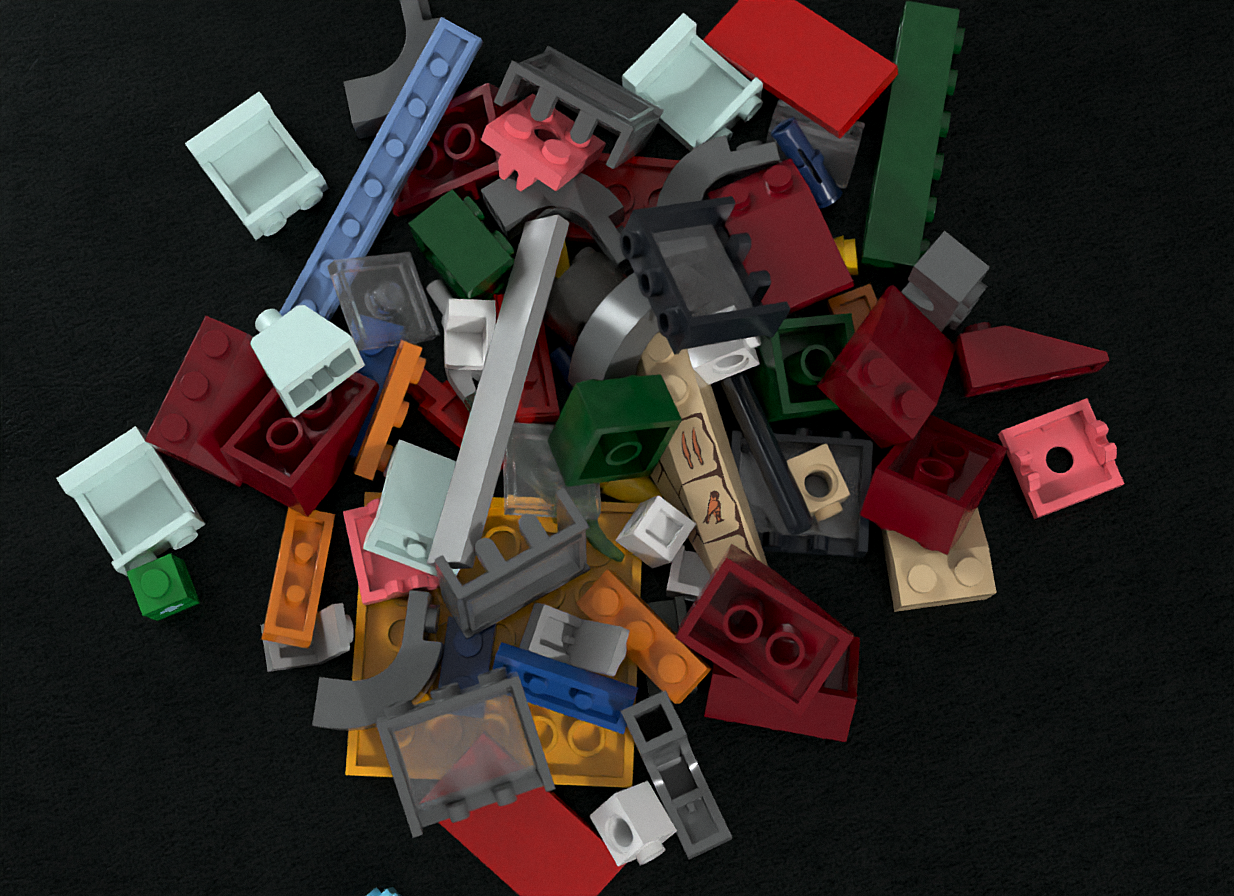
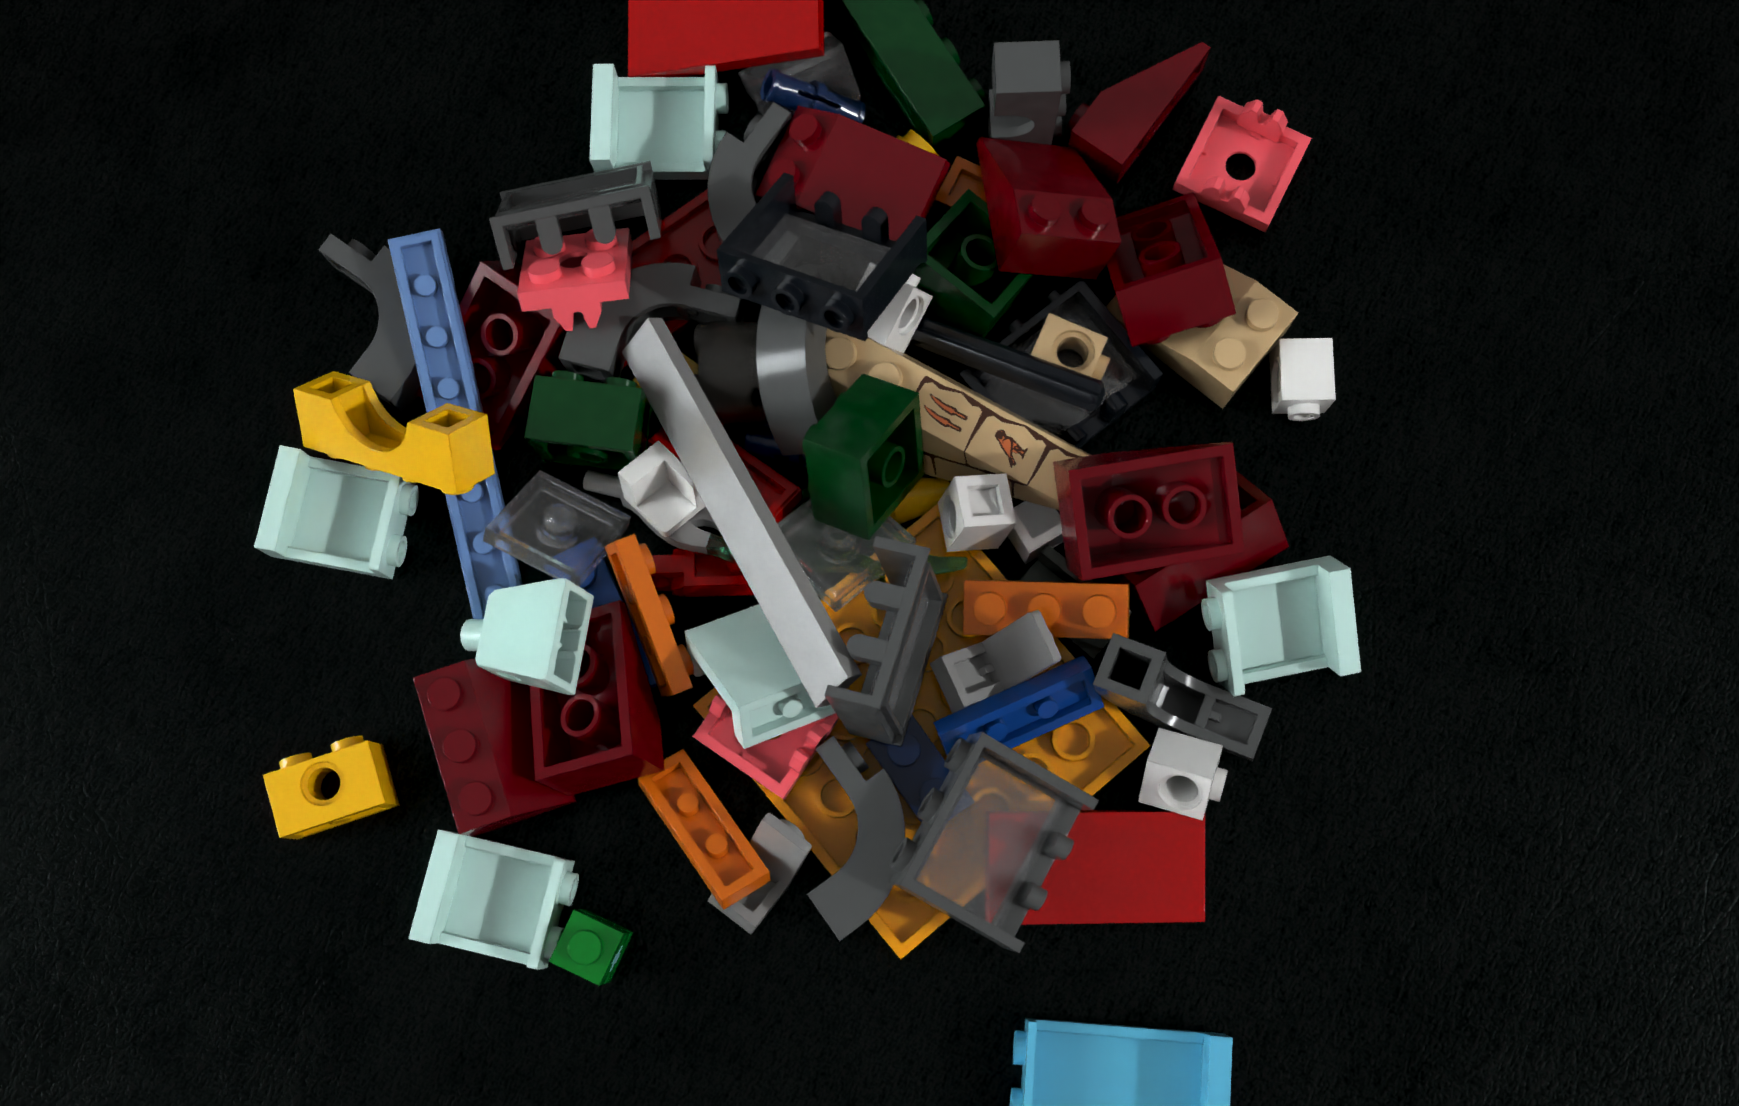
camera: 40 degrees left, 0 degrees up
none -> yellow brick [263,736,400,839]
none -> yellow arch [293,371,495,495]
none -> light aqua panel [1201,555,1361,697]
none -> white brick [1269,338,1336,421]

